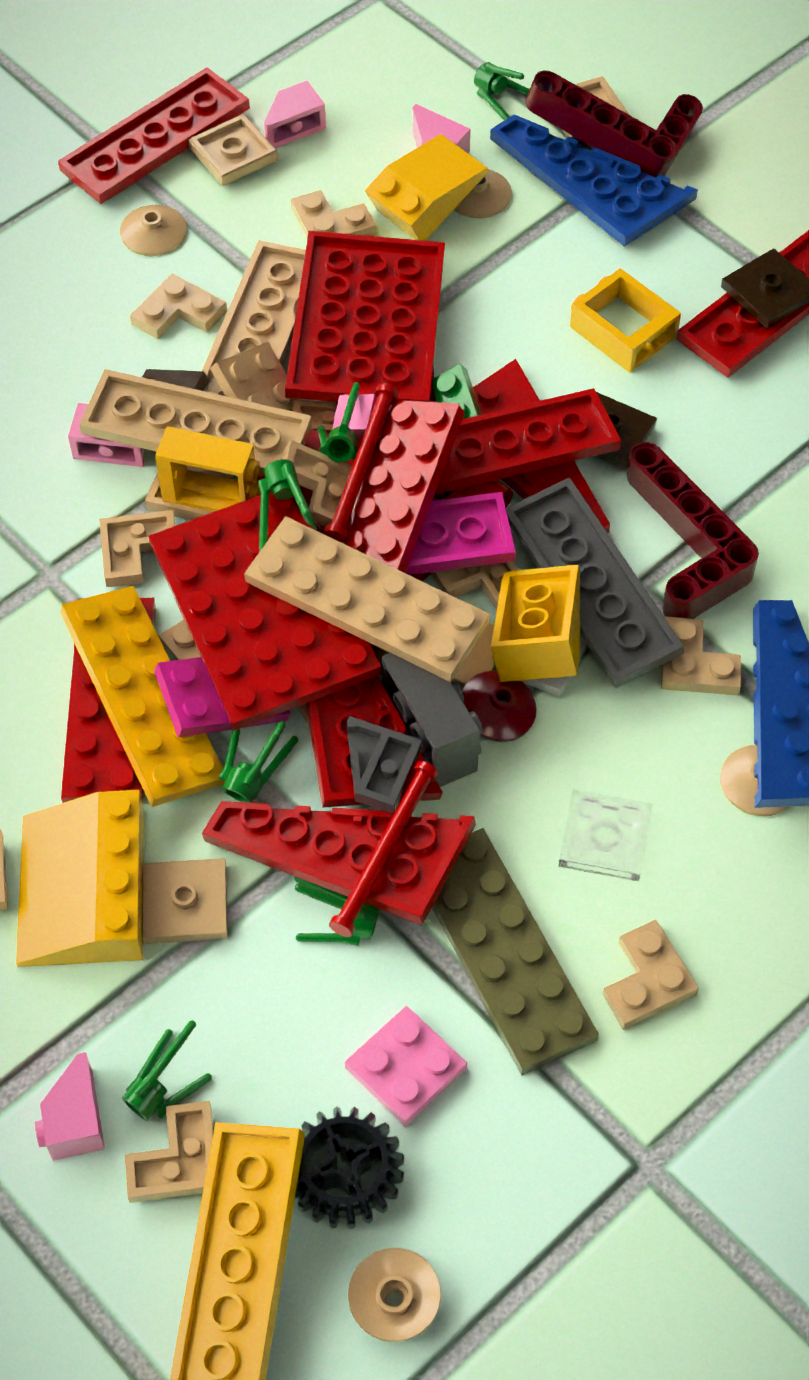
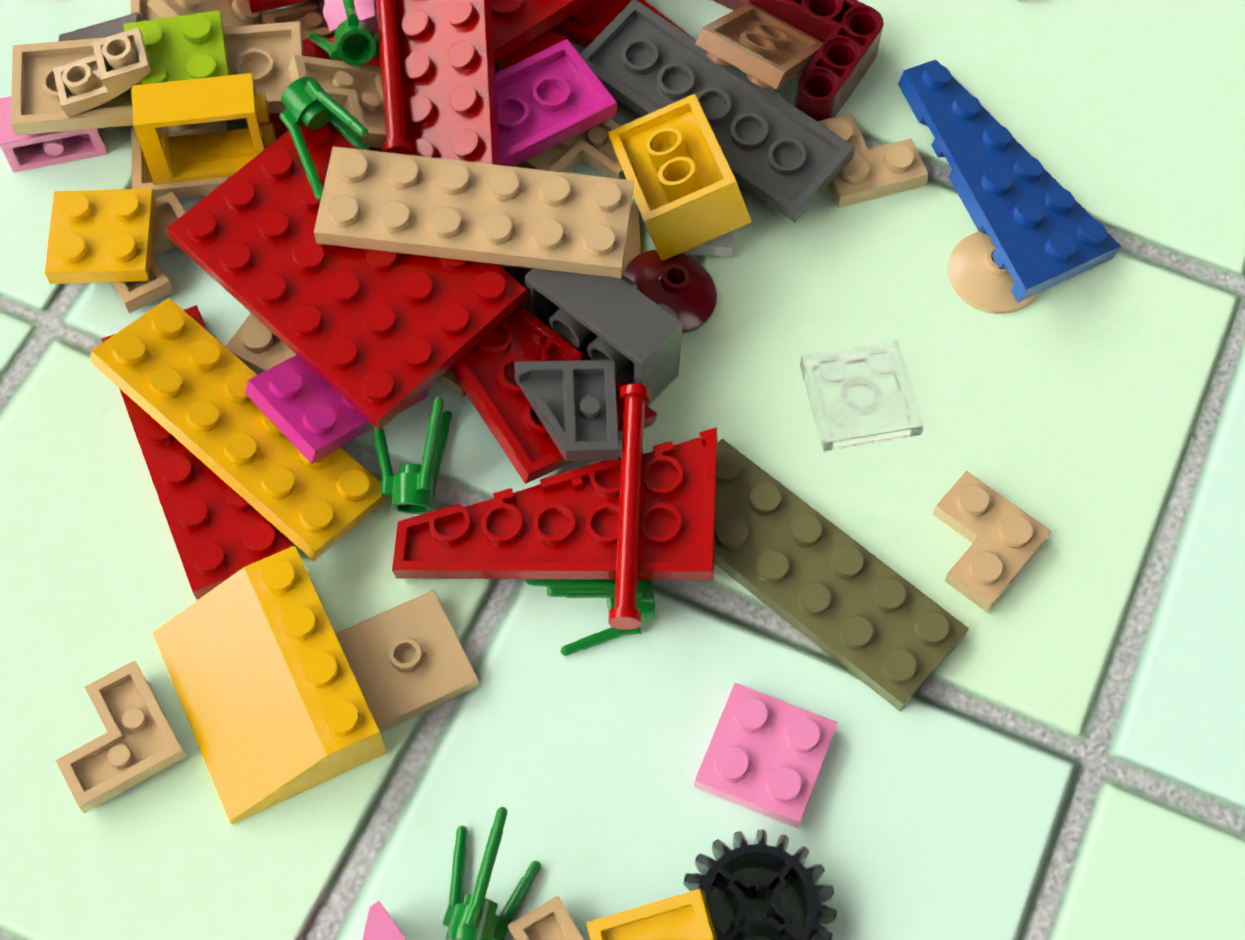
camera: 25 degrees left, 5 degrees up
none -> yellow plate [45,188,156,284]
none -> tan slope [53,27,151,117]
none -> lime plate [123,10,230,101]
none -> medium nougat plate [695,3,823,89]

